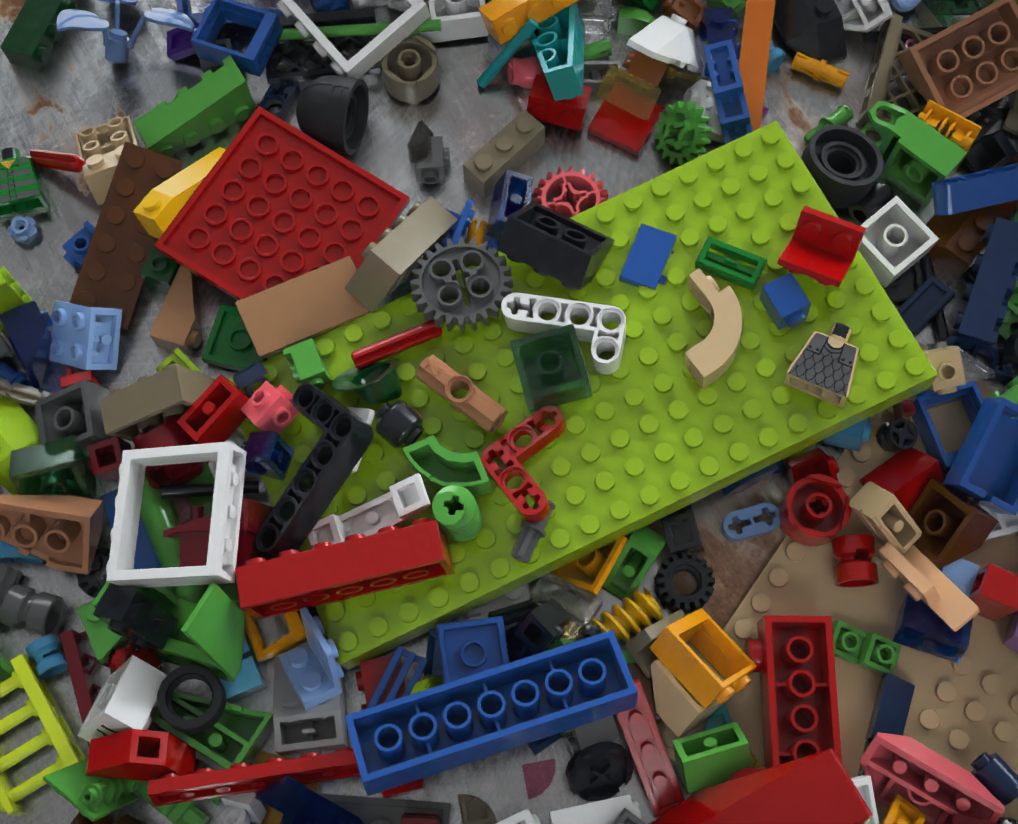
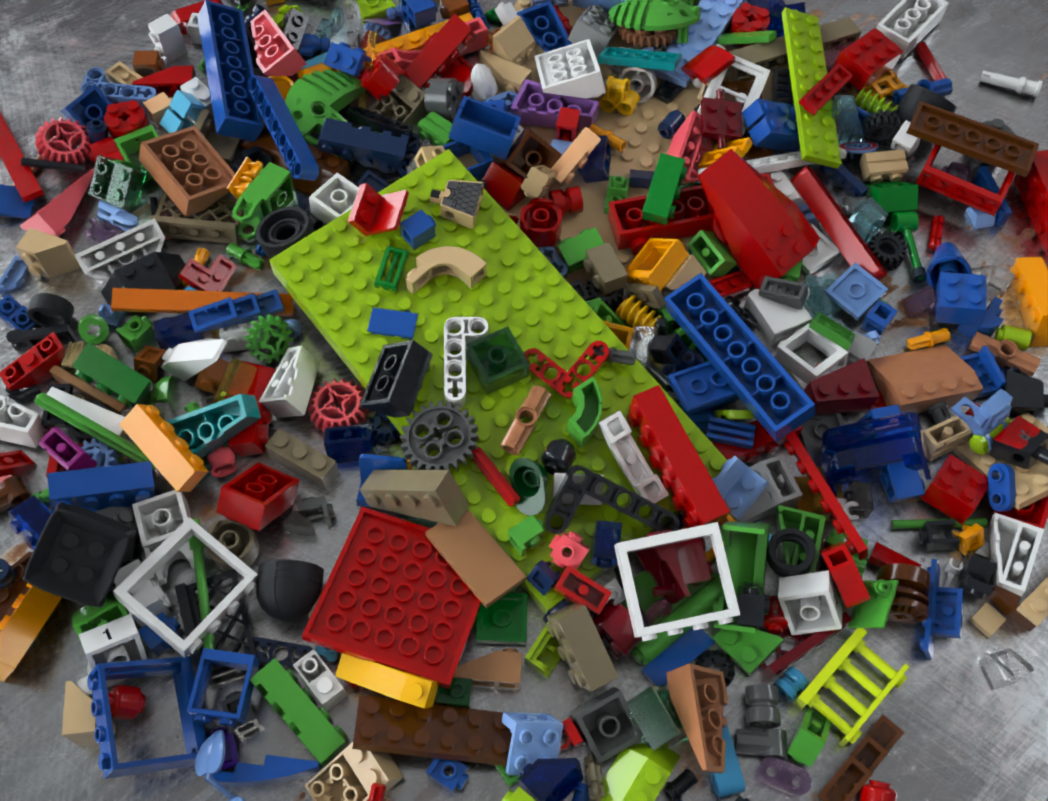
camera: 105 degrees left, 10 degrees down
dark red brick [87,437,132,482] -> none
bright green piece [432,485,483,542] -> none
teal bar [477,18,539,88] -> none
none -> plate [178,254,238,291]
none -> blue slope [205,755,322,787]
none -> red brick [216,462,300,531]
none -> white wedge [259,346,320,418]
none -> white slope [293,649,347,712]
none -> bright green brick [558,227,605,274]
none -> dark tan brick [583,242,628,295]
none -> light orange pin [589,124,627,153]
none -> green wedge [642,153,688,225]

